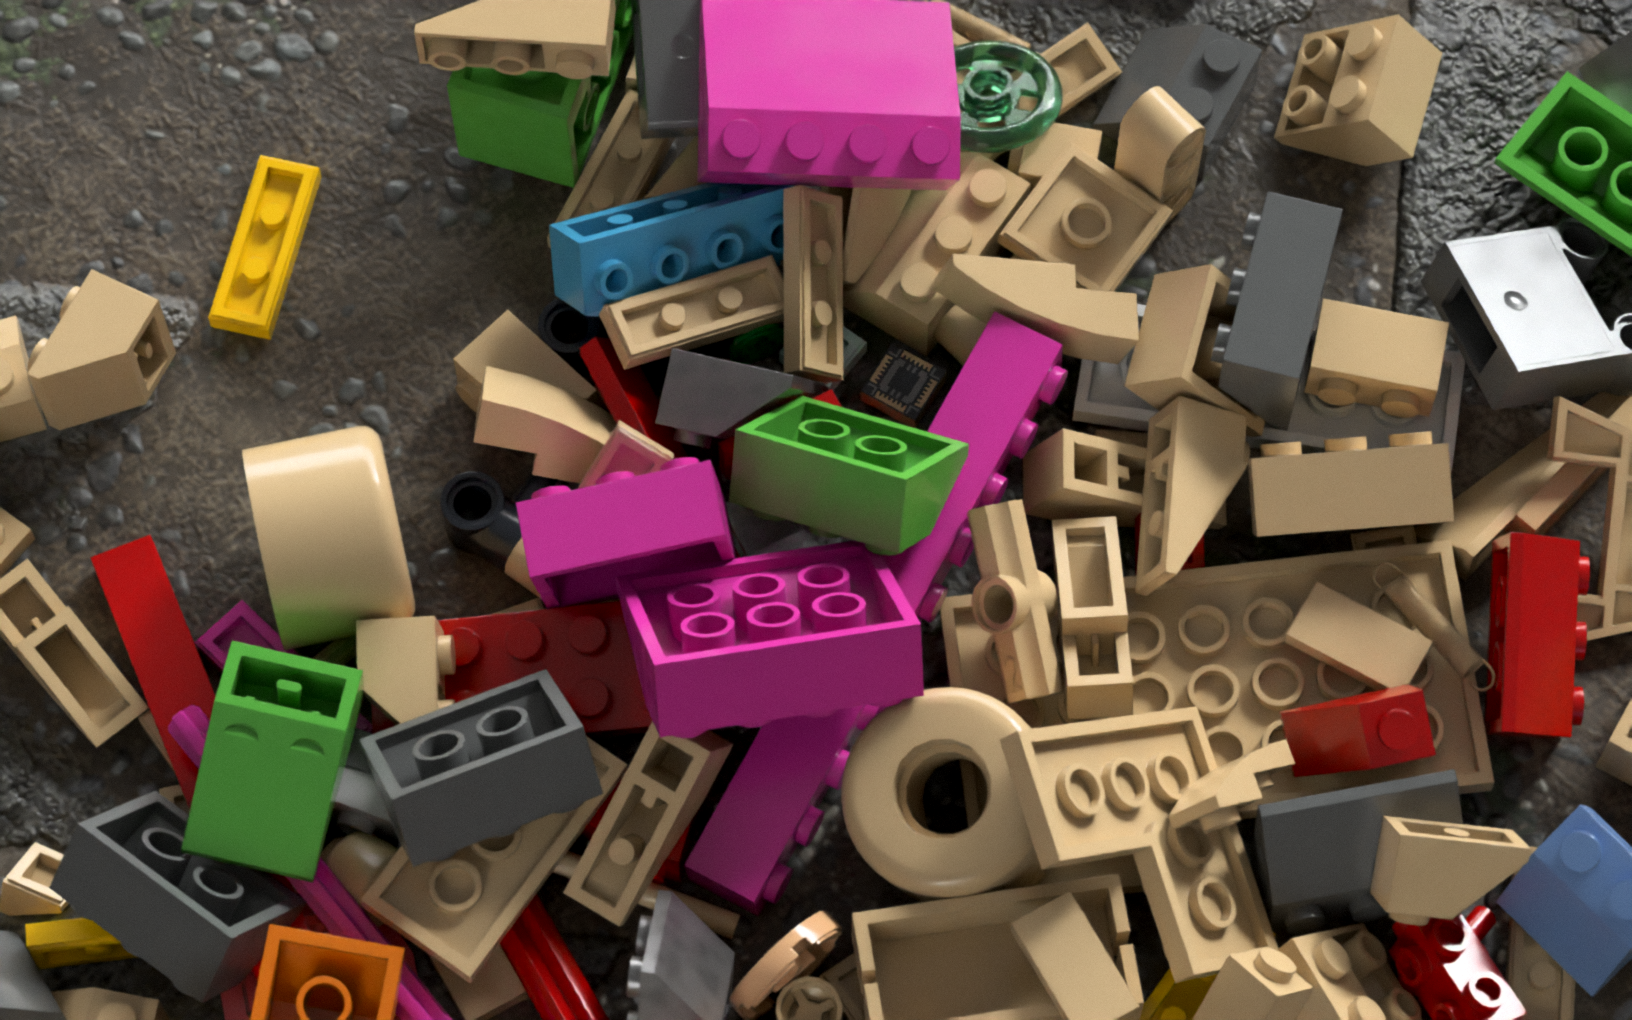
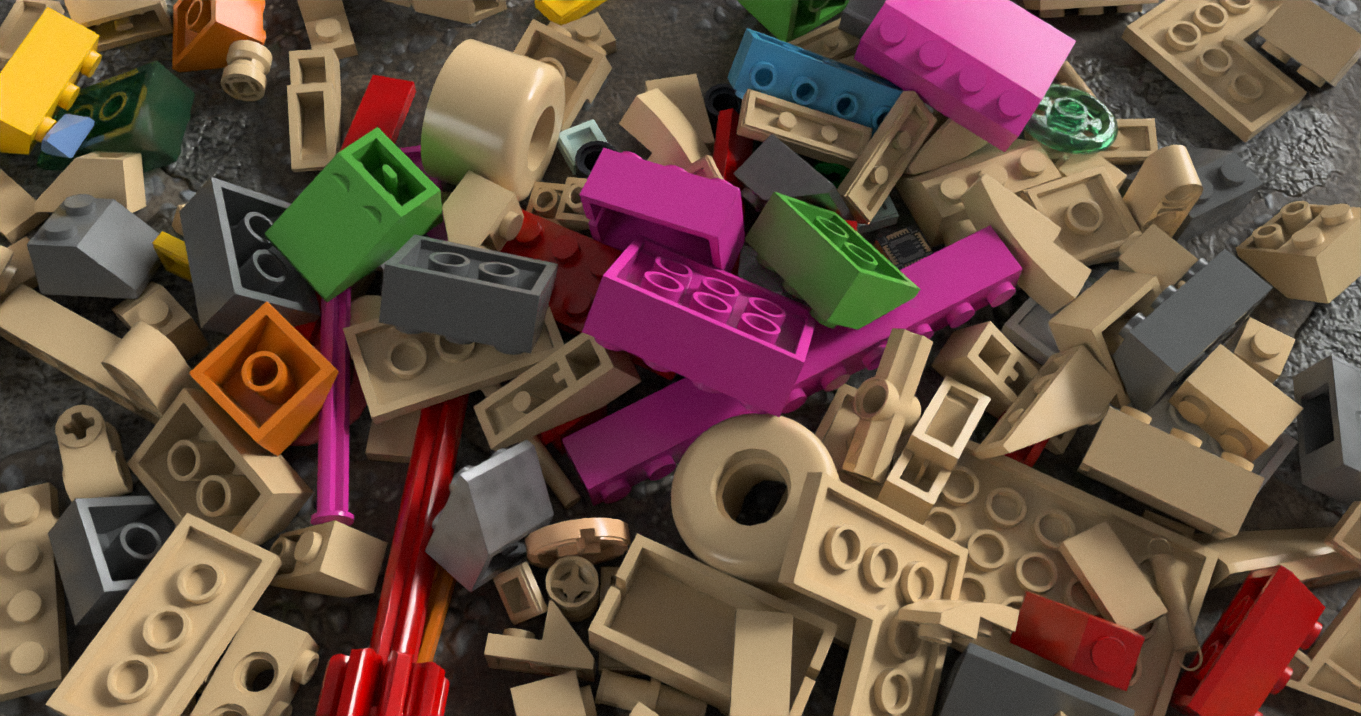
camera: 30 degrees right, 5 degrees down
none -> tan plate [513,19,612,132]
none -> tan slope [526,177,590,231]
none -> light aqua tile [557,119,607,175]
none -> tan plate [562,12,616,55]
none -> tan slope [1118,223,1199,292]
none -> tan brick [1225,317,1296,383]

